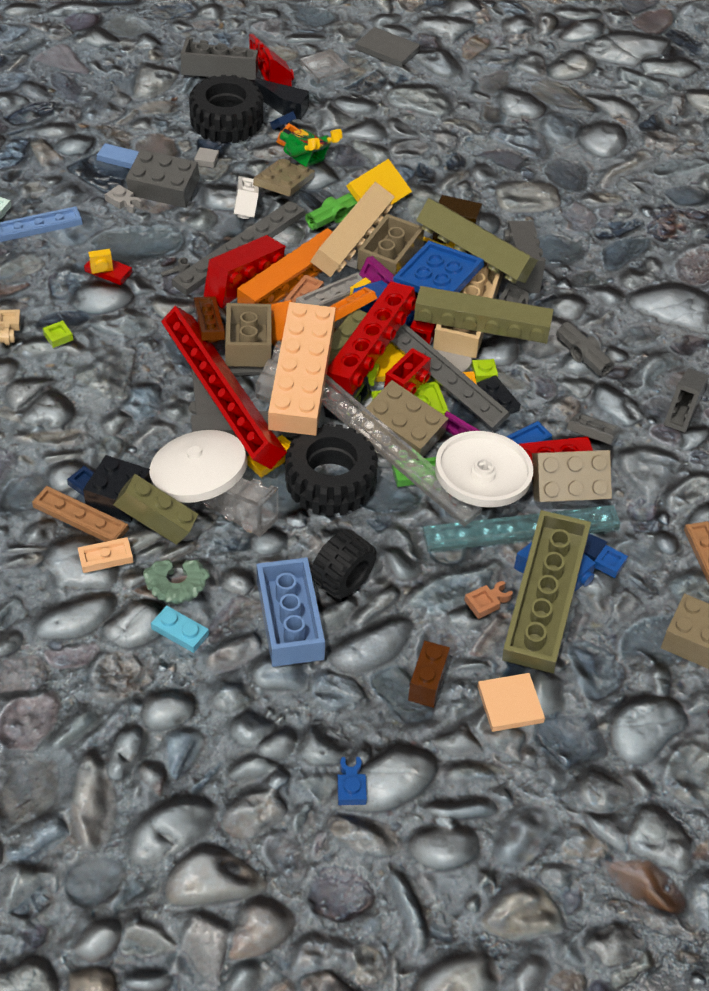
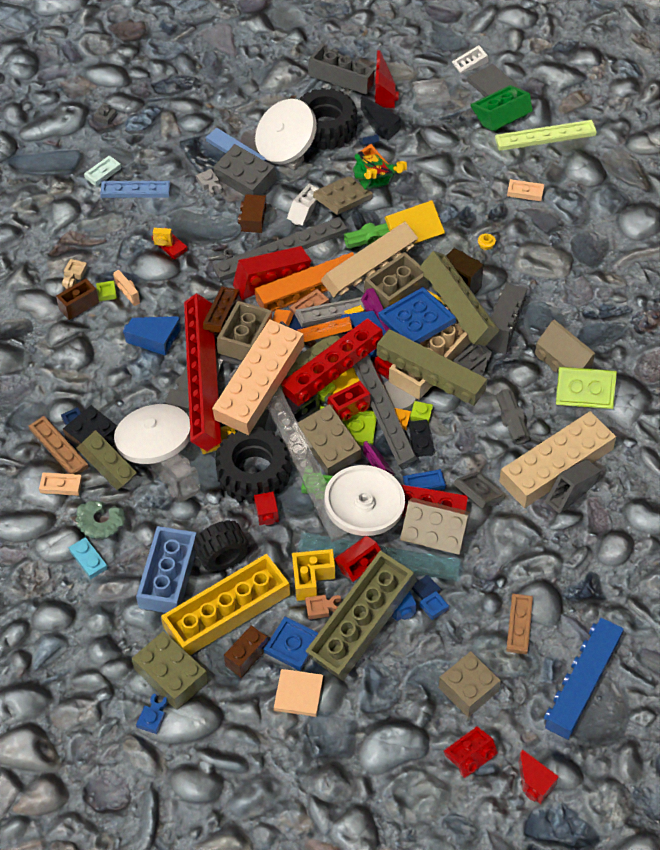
camera: 25 degrees right, 5 degrees up
none -> reddish brown brick [56,278,99,320]
none -> light nougat plate [113,270,140,306]
none -> blue slope [123,316,181,356]
none -> olive brick [132,631,208,710]
none -> yellow brick [161,554,290,655]
none -> reddish brown brick [238,194,267,233]
none -> red brick [254,492,279,525]
none -> white dish [255,99,316,164]
none -> blue plate [264,617,318,671]
none -> yellow brick [292,549,335,601]
none -> red brick [334,536,381,582]
none -> white slope [452,46,489,74]
none -> green slope [470,85,533,131]
none -> yellow plate [478,234,496,250]
none -> yellowish green tile [495,120,597,151]
none -> tan brick [499,411,616,509]
none -> light nougat plate [507,179,544,201]
none -> dark tan slope [535,319,595,373]
none -> lime tile [555,366,617,409]

